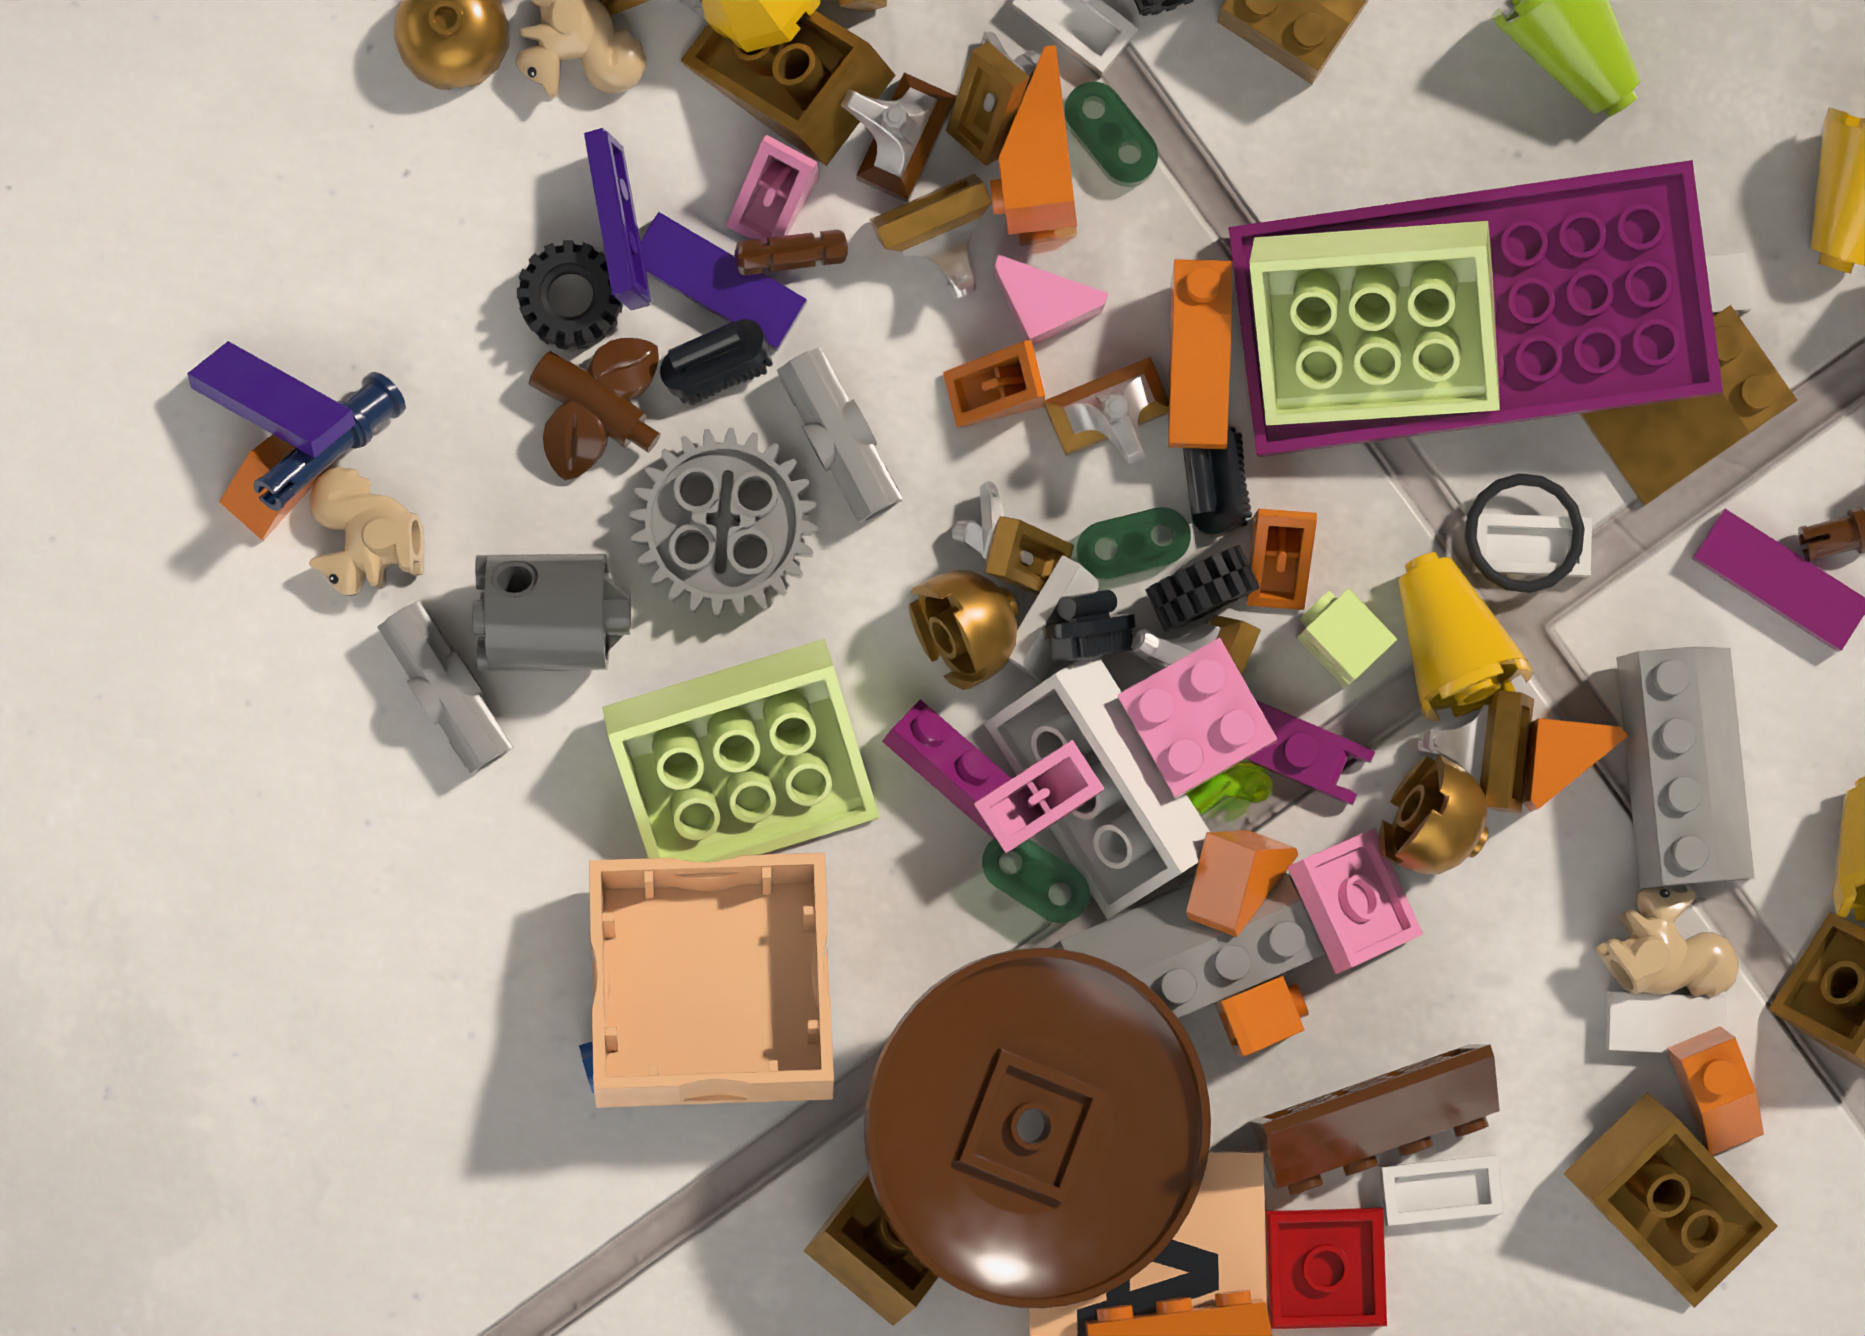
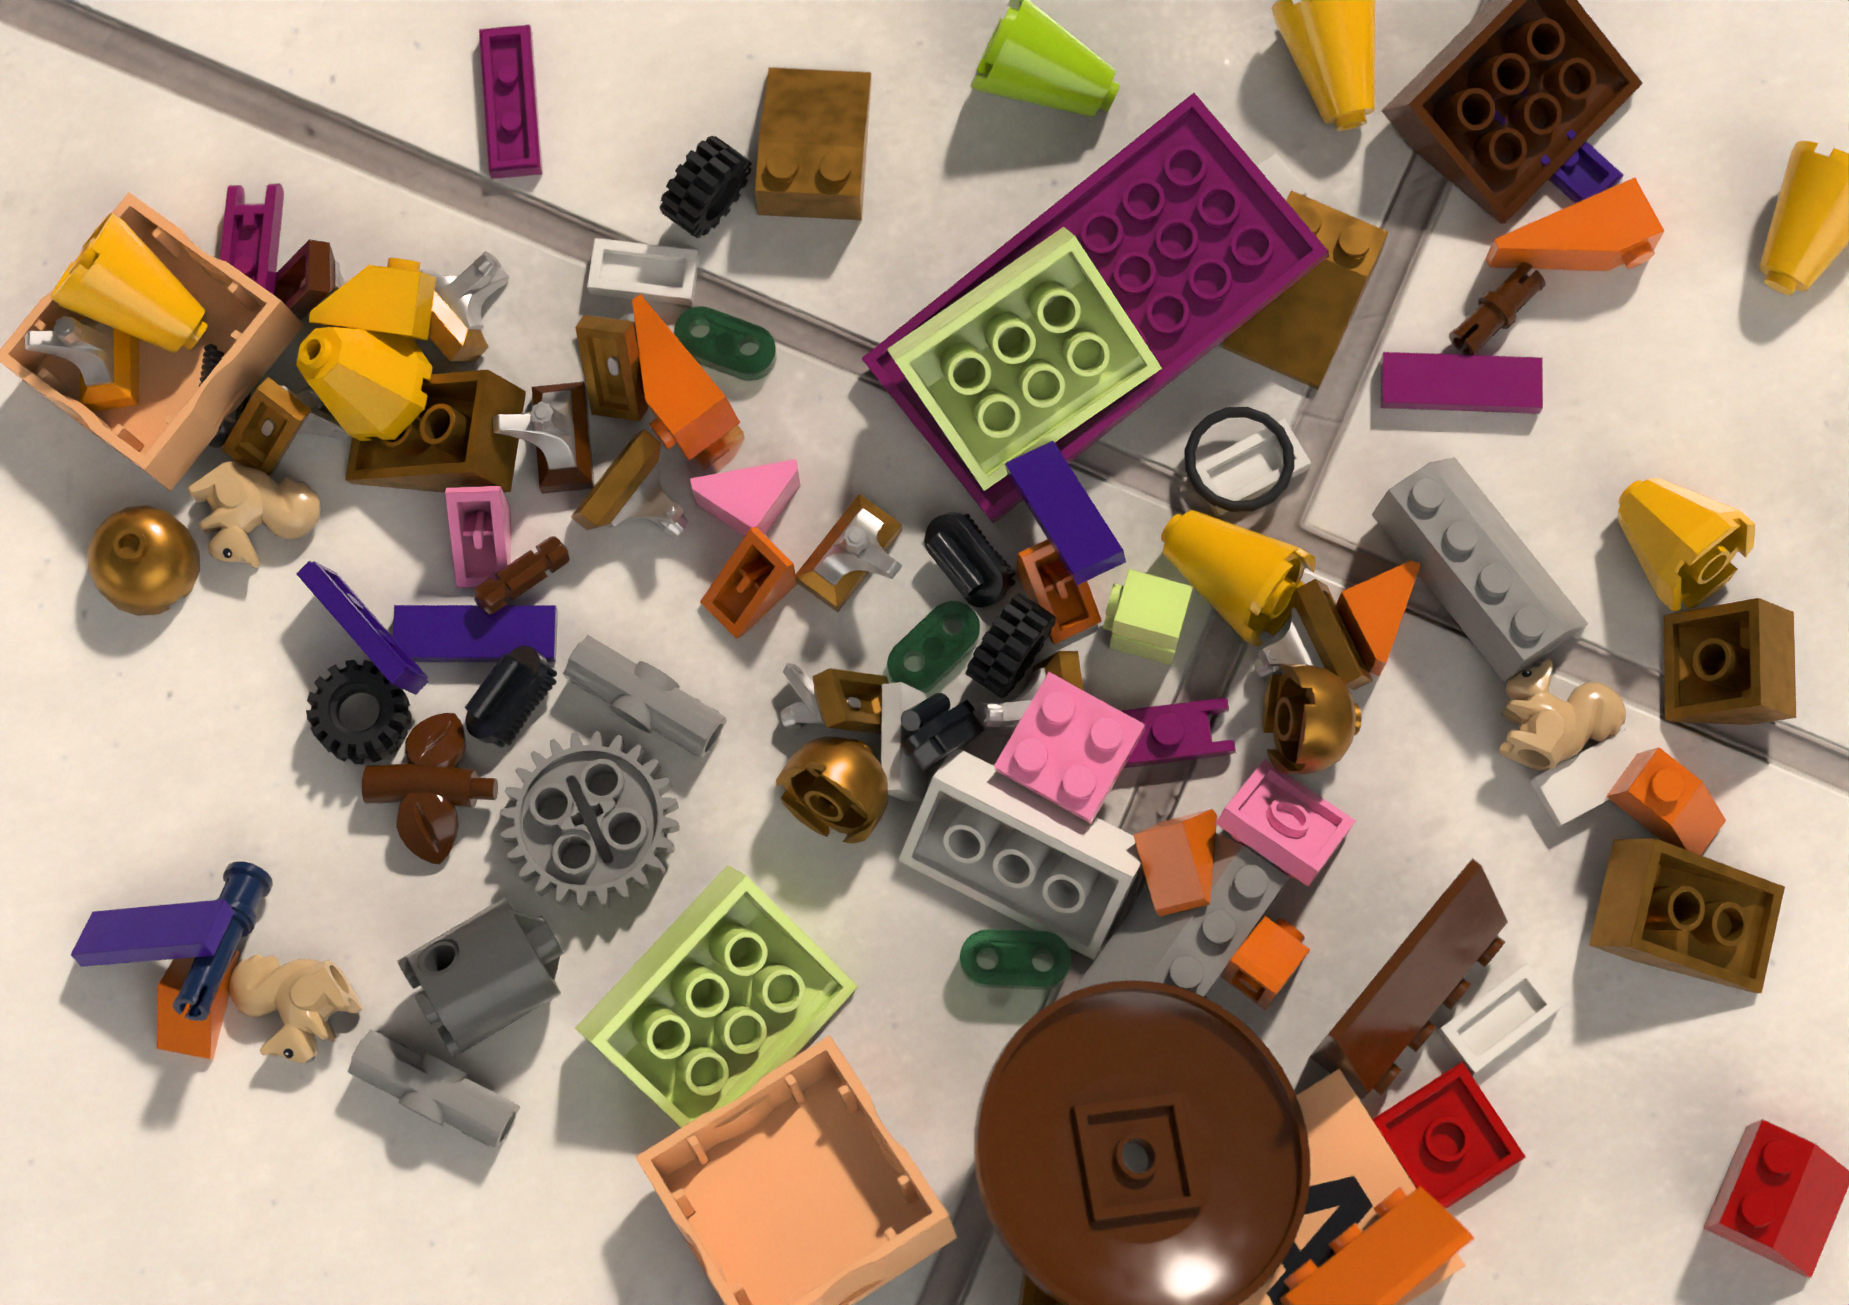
camera: 25 degrees left, 10 degrees down
magenta hinge [882,699,1012,840] -> none
bright pink slope [974,740,1104,853] -> none
orange slope [1168,259,1232,449] -> none
clear neon green arm [1186,762,1273,815] -> none
none -> dark purple tile [1005,441,1126,585]

